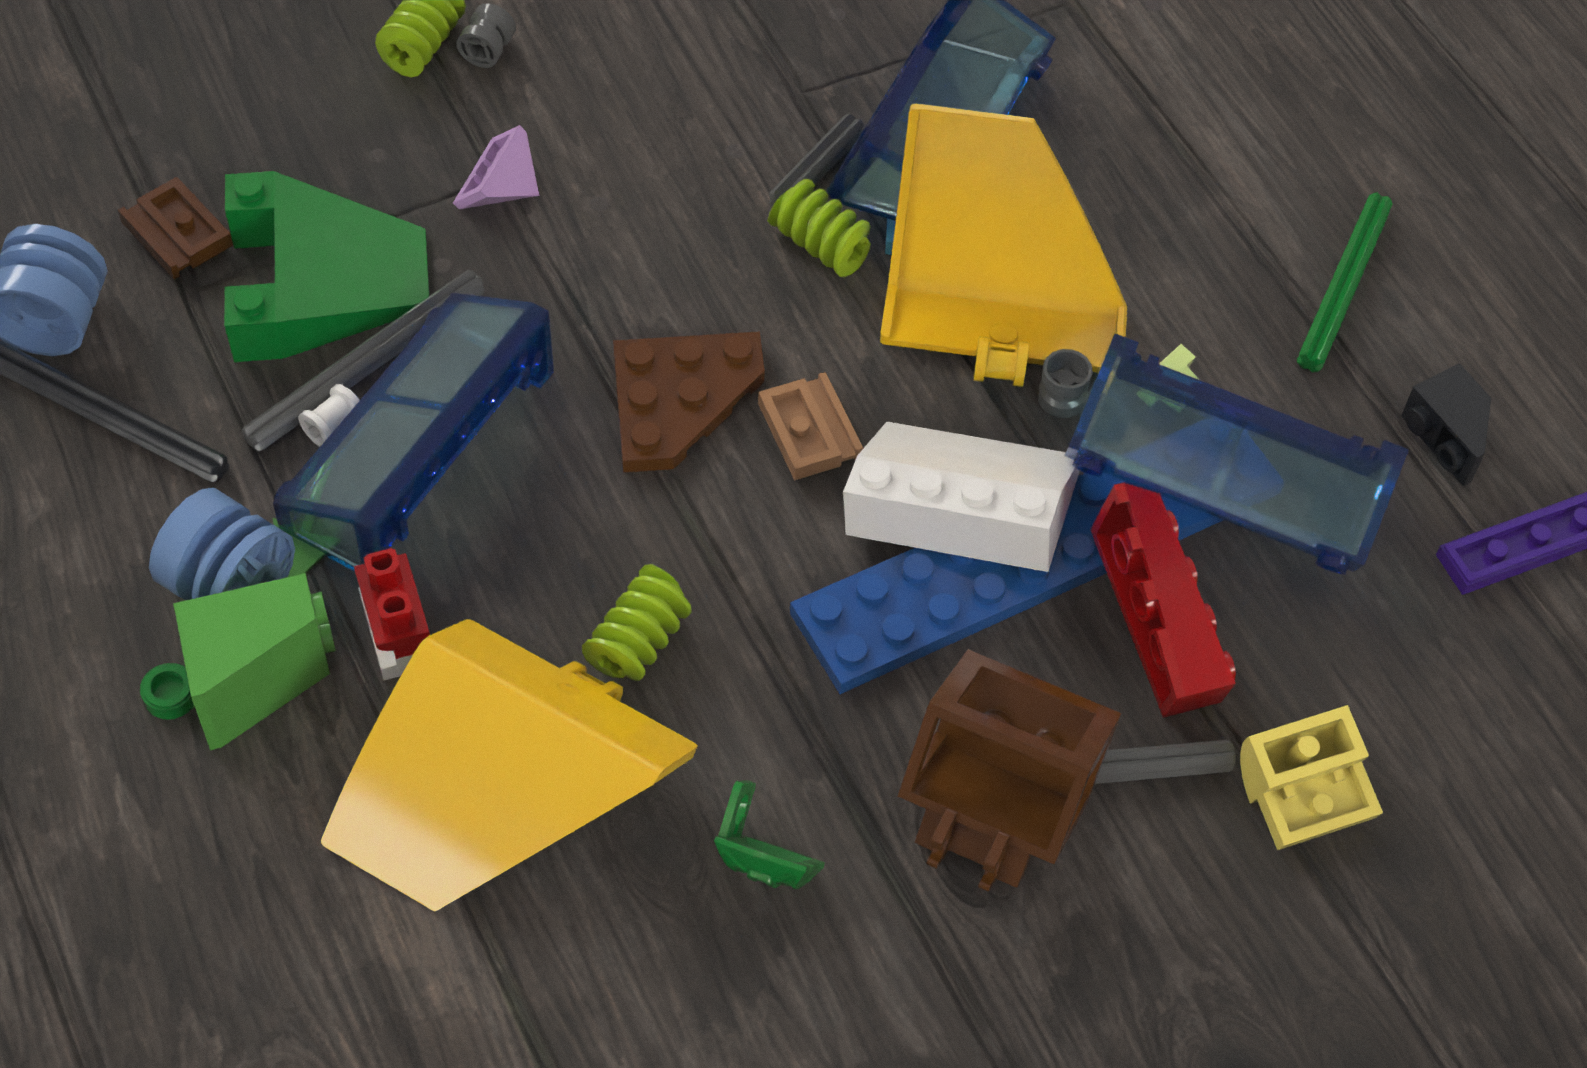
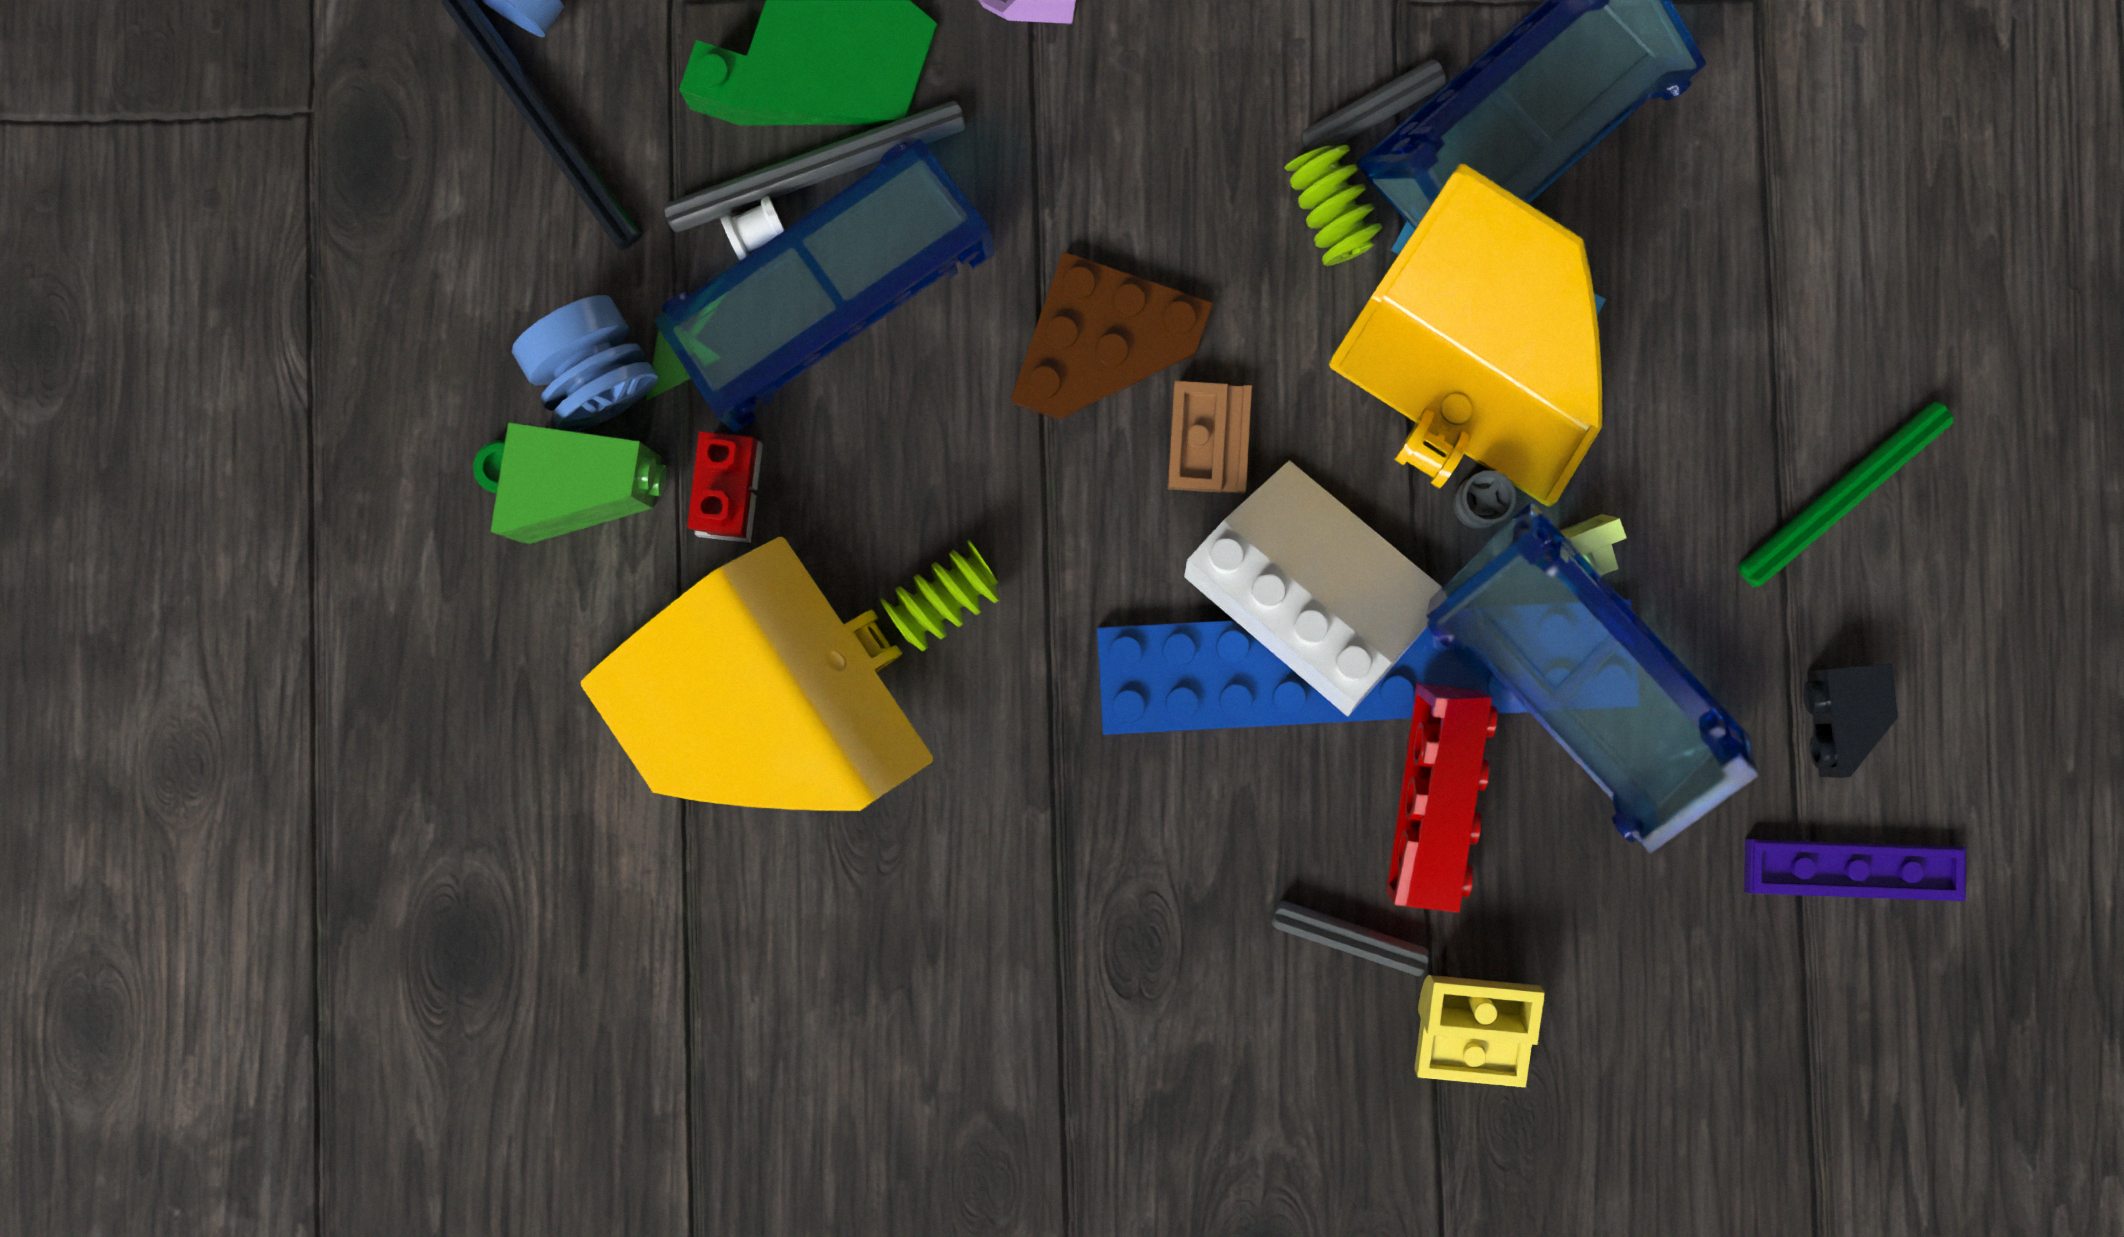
camera: 30 degrees right, 30 degrees up
green piece [714,780,825,889] -> none
reddish brown piece [898,649,1122,892] -> none

